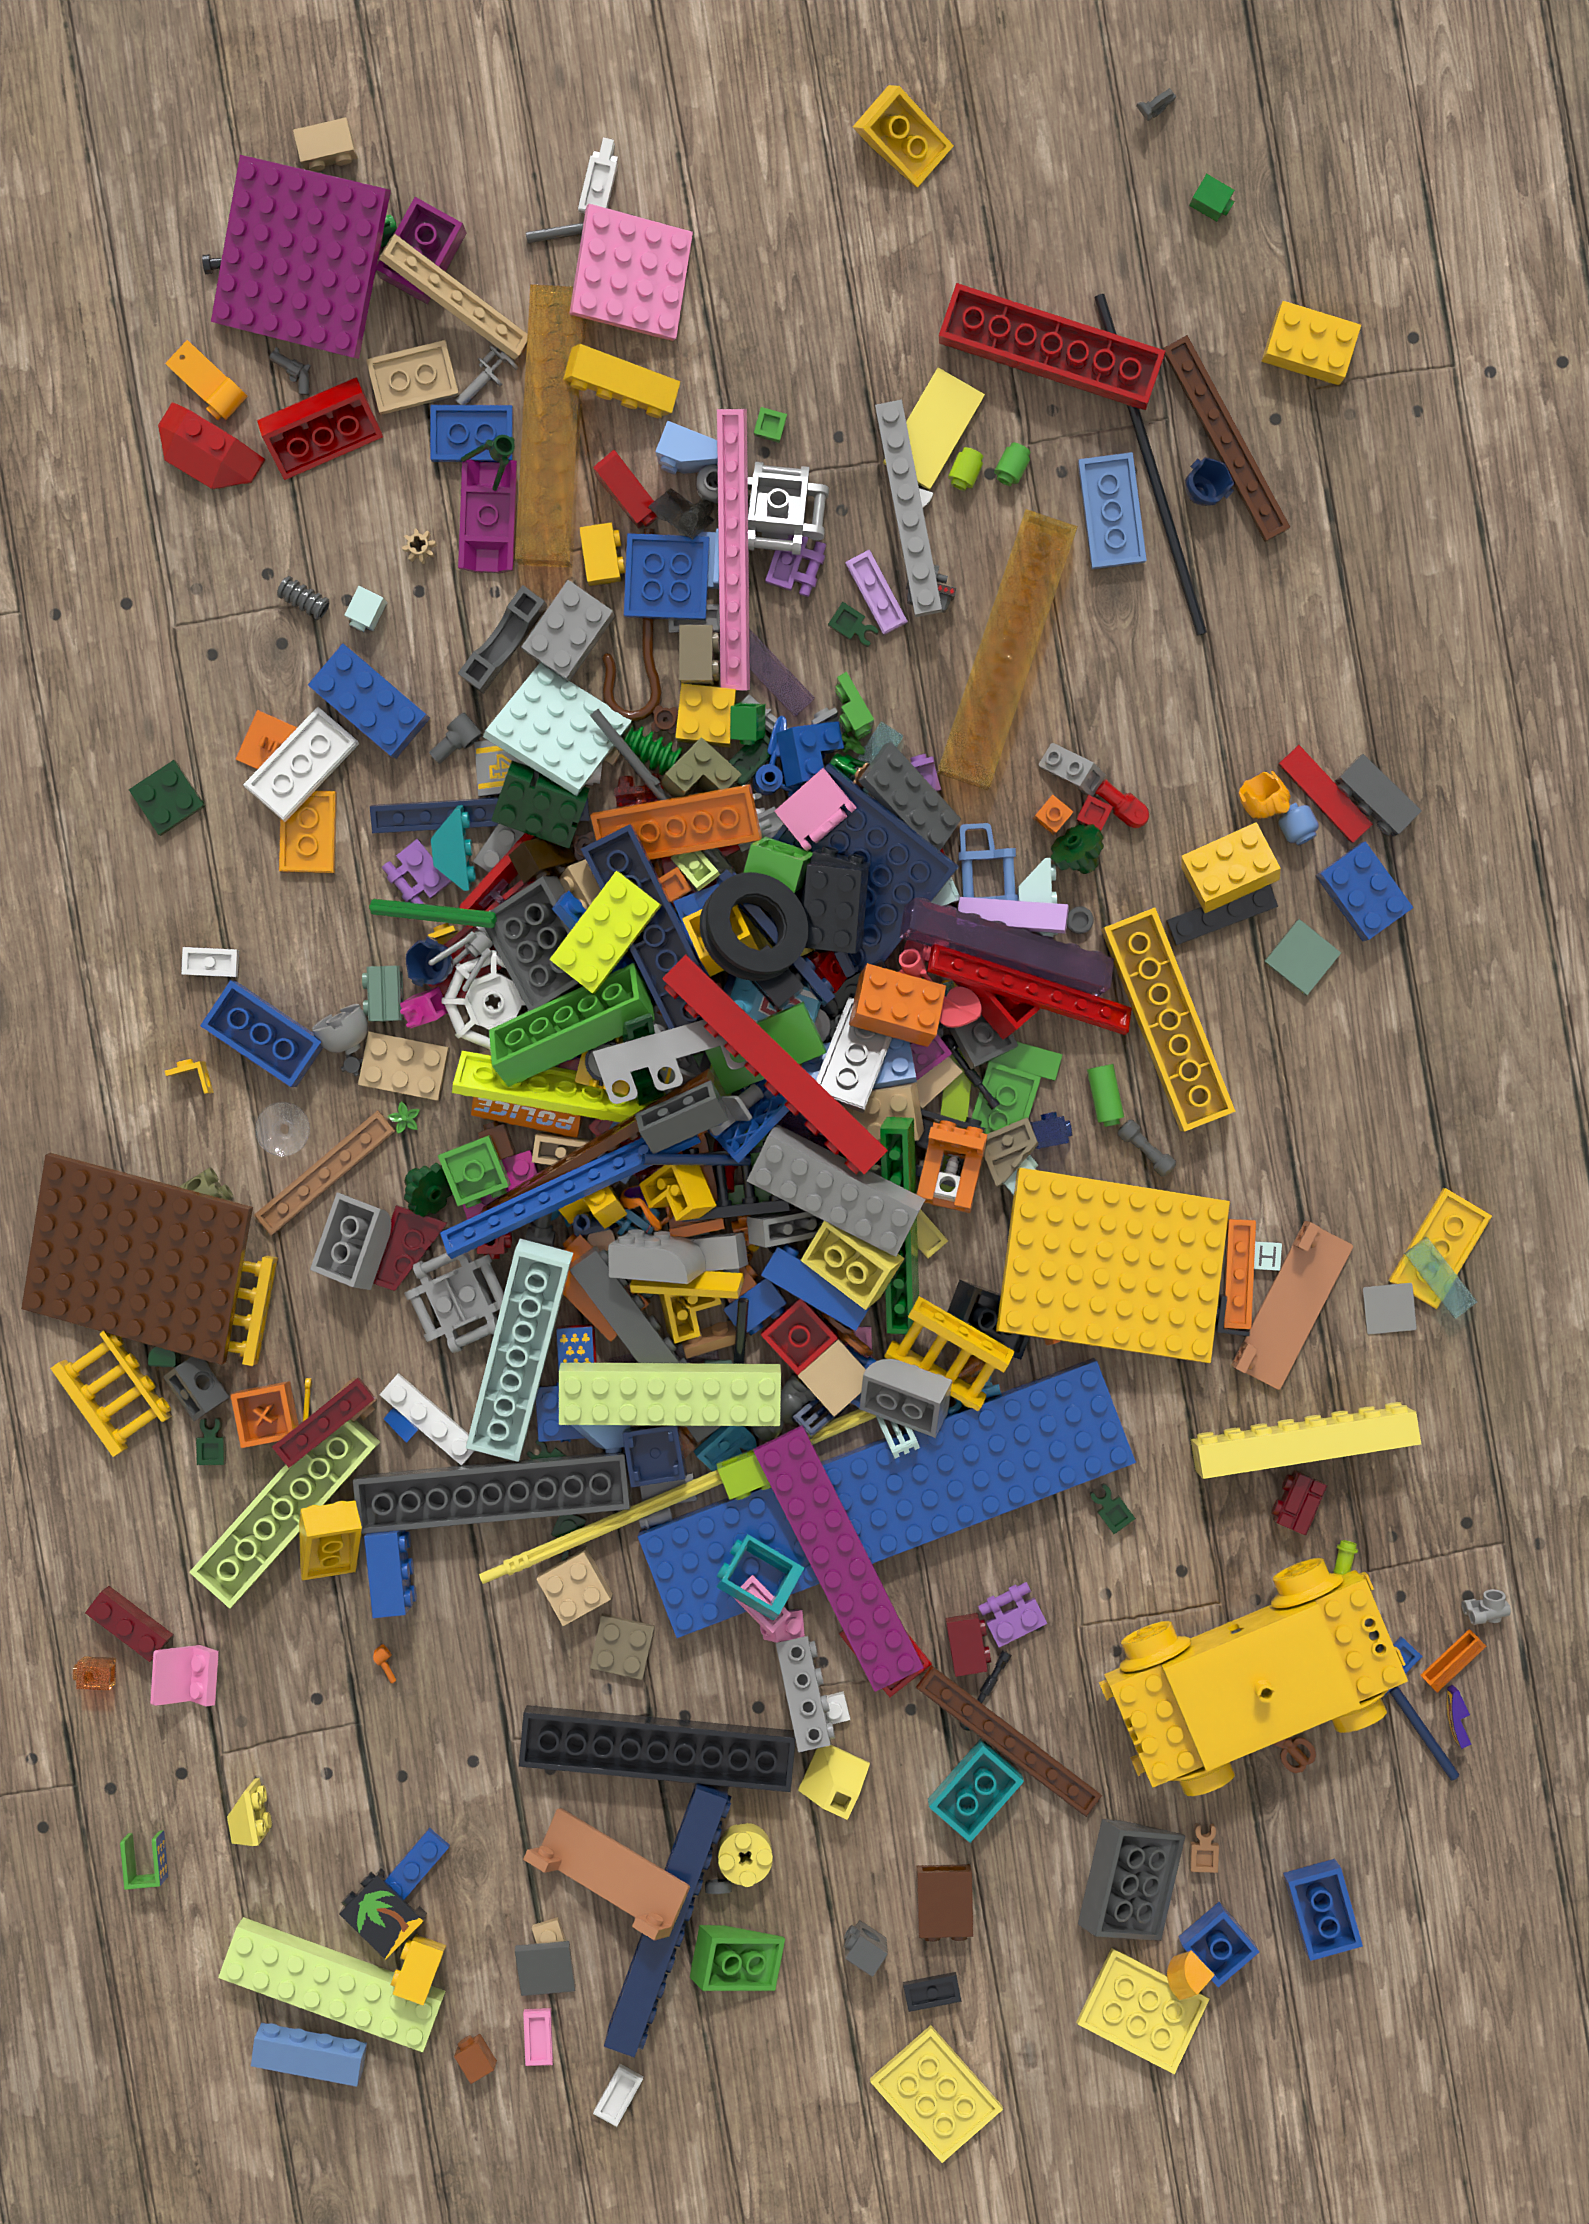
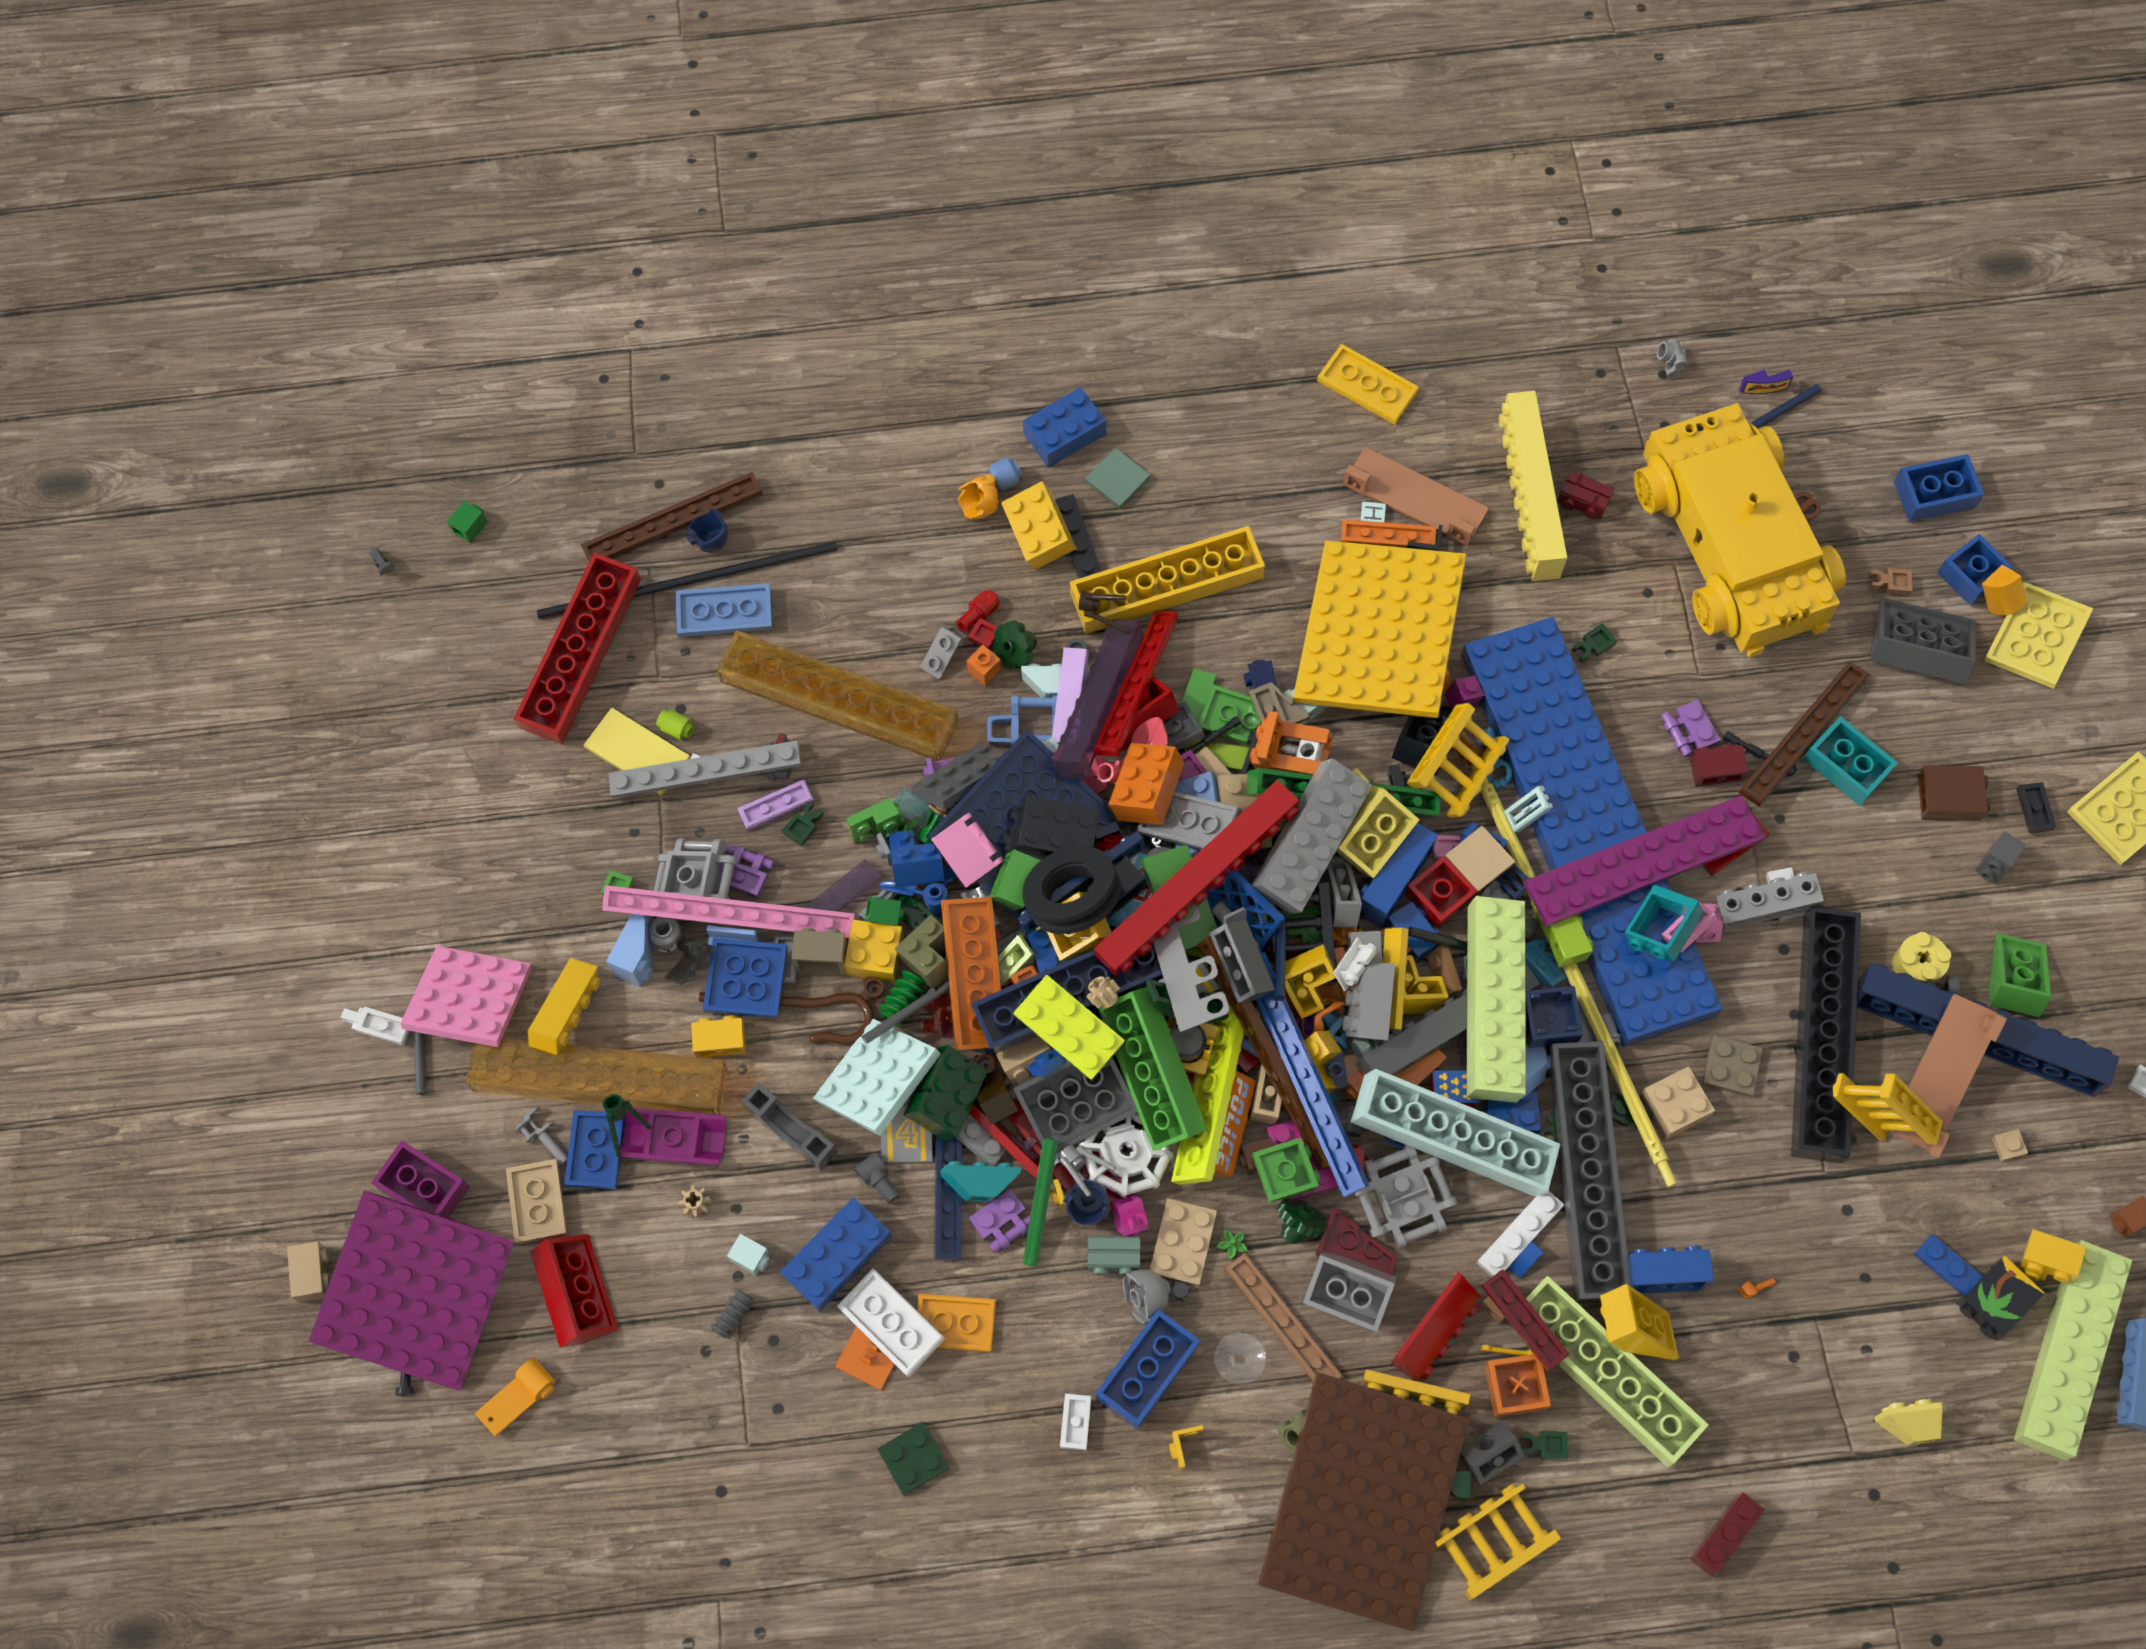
camera: 80 degrees left, 20 degrees down
clear orange brick [73,1656,116,1690] -> none
bright green piece [120,1830,168,1890] -> none
bright pink bracket [150,1645,218,1706] -> none
red wedge [158,402,266,490] -> none
dark grey piece [269,347,311,395] -> none
tan plate [379,234,530,360] -> none
dark grey tile [515,1941,576,1996] -> none
light grey brick [521,580,615,681] -> none
bright pink tile [523,2008,553,2066] -> none
red slope [593,450,659,529] -> none
light yellow slope [798,1745,870,1820] -> none
dark orange piece [821,1312,873,1357] -> none
yellow slope [853,85,954,188] -> none
light grey brick [859,1359,952,1438] -> none
bright green brick [994,442,1031,486] -> none
bright green brick [1087,1064,1124,1127] -> none
dark grey piece [1118,1120,1176,1176] -> none
yellow brick [1261,301,1361,385] -> none
red tile [1278,745,1373,844] -> none
lime pin [1333,1540,1358,1575] -> none
dark grey brick [1335,754,1422,837] -> none
light grey sticker [1363,1283,1417,1334] -> none
clear light blue tile [1404,1237,1477,1319] -> none
orange piece [1420,1629,1487,1693] -> none
none -> dark brown plant [1079,591,1130,634]
none -> tan gear [1087,976,1120,1008]
none -> white hinge [1333,938,1377,991]
none -> black plate [1387,764,1408,787]
none -> red slope [1391,1272,1480,1382]
none -> magenta brick [1444,675,1485,711]
none -> yellow fence [1833,1073,1943,1144]

